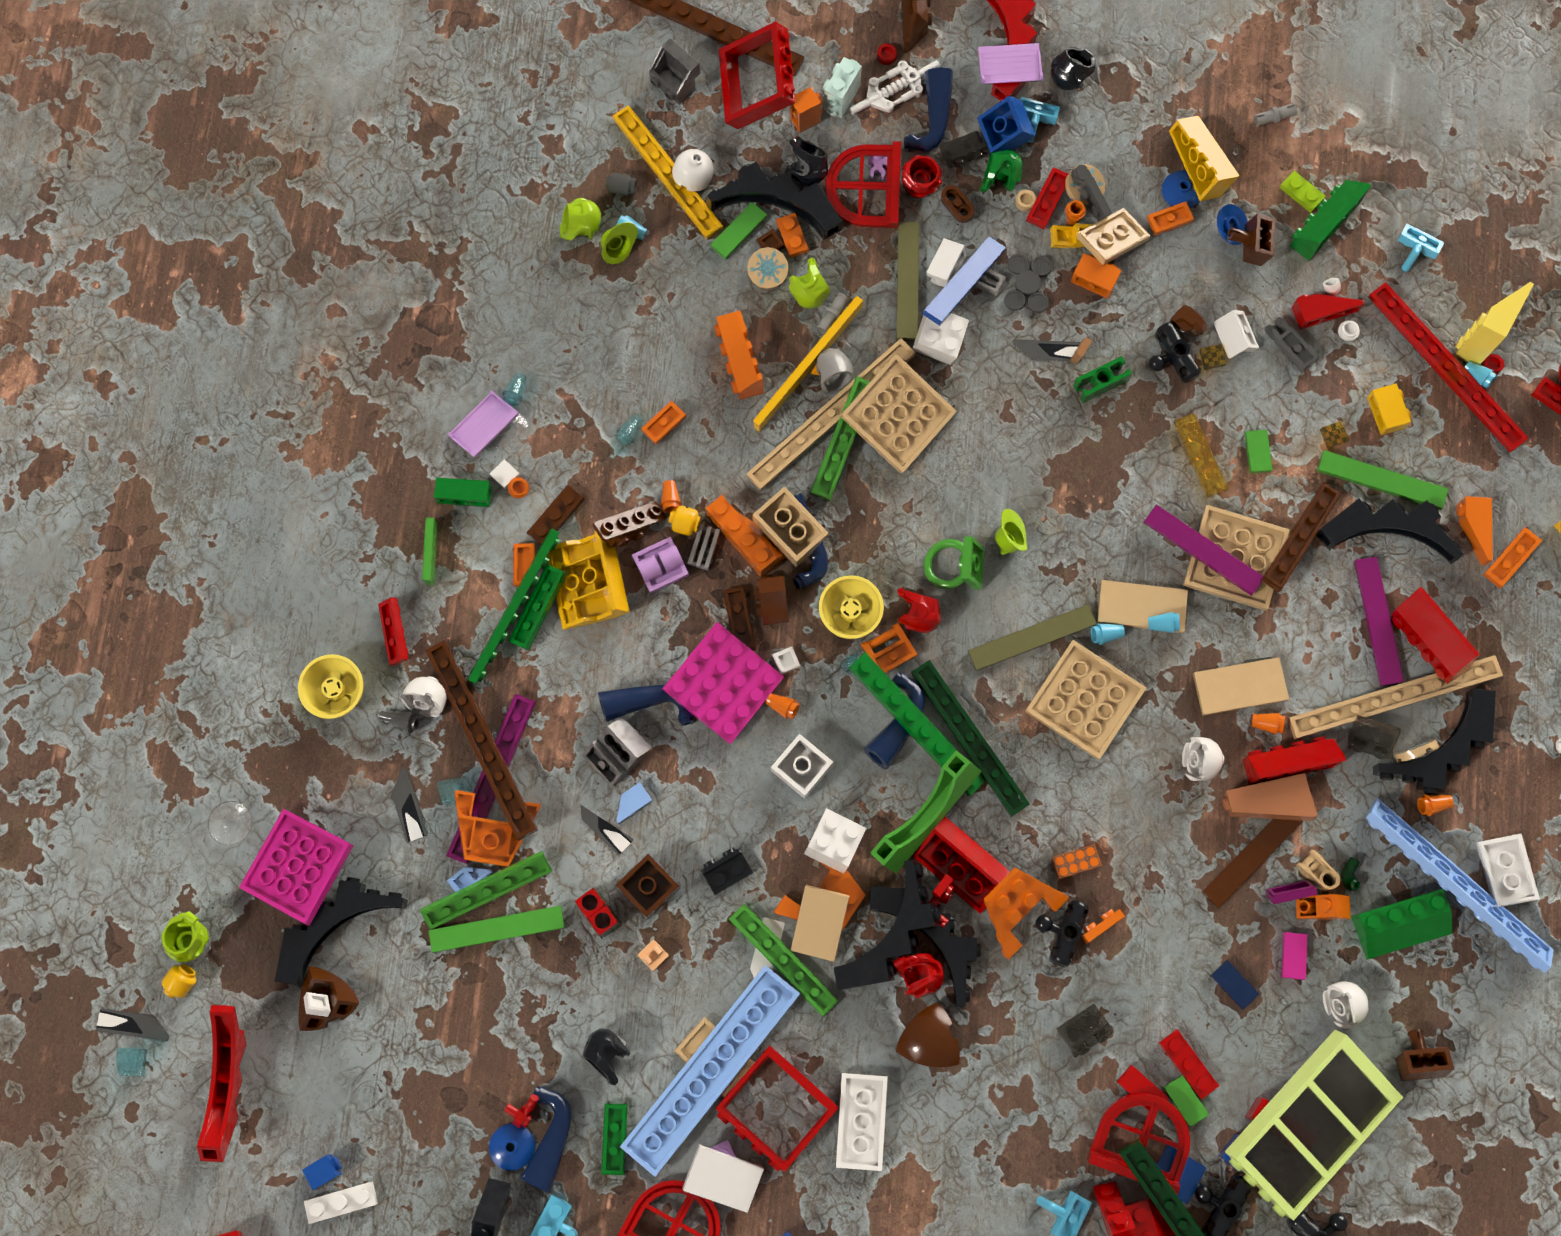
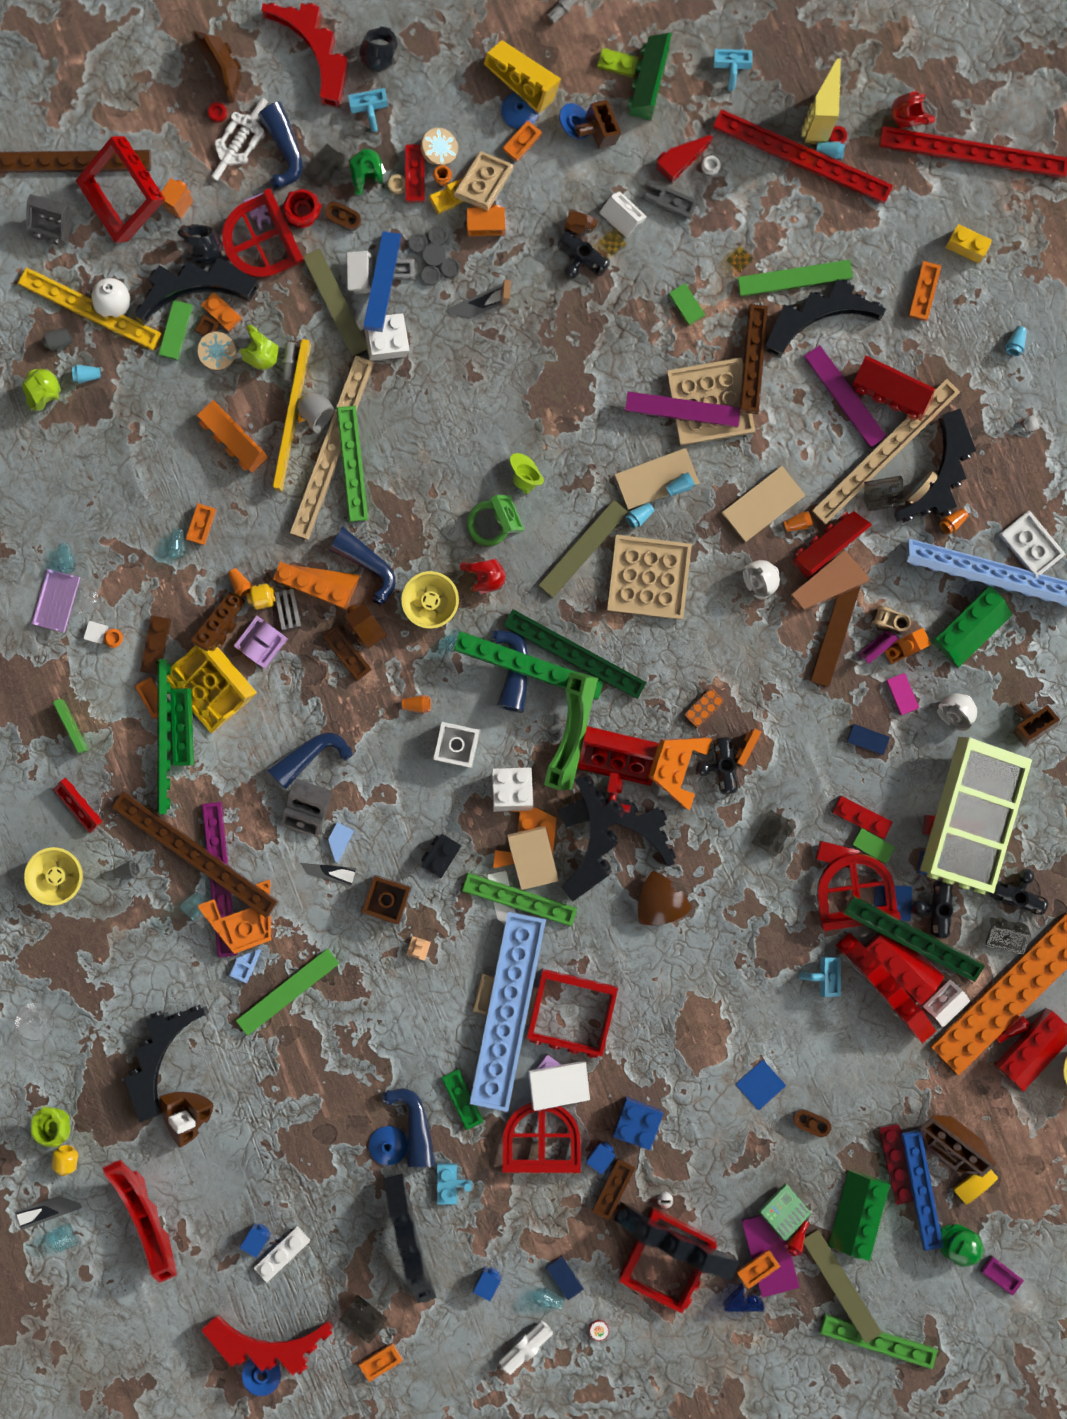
camera: 30 degrees left, 10 degrees up
dark pink plate [239,809,354,926] -> none
sticker [392,768,427,842] -> none
white cylinder [401,676,447,717] -> none
bright green tile [420,851,552,930] -> none
green piece [434,477,492,507] -> none
red piece [504,1094,539,1128] -> none
red piece [575,888,622,937] -> none
black helmet [582,1028,631,1085] -> none
lime piece [601,222,638,264] -> none
dark pink plate [662,622,784,745] -> none
tan slope [752,486,829,567] -> none
white tile [772,646,801,675] -> none
light aqua brick [822,57,862,118] -> none
white plate [836,1073,888,1171] -> none
tan plate [840,354,957,474] -> none
orange plate [860,623,918,674] -> none
red helmet [894,953,944,998] -> none
blue brick [977,96,1036,153] -> none
lavender piece [978,43,1043,84] -> none
dark grey hinge [1071,164,1112,222] -> none
green piece [1073,356,1132,403] -> none
clear yellow tile [1174,413,1228,498] -> none
white hinge [1323,278,1341,295] -> none
dark green arm [1340,857,1360,891] -> none
yellow brick [1367,383,1411,435] -> none
orange slope [1456,496,1493,566] -> none

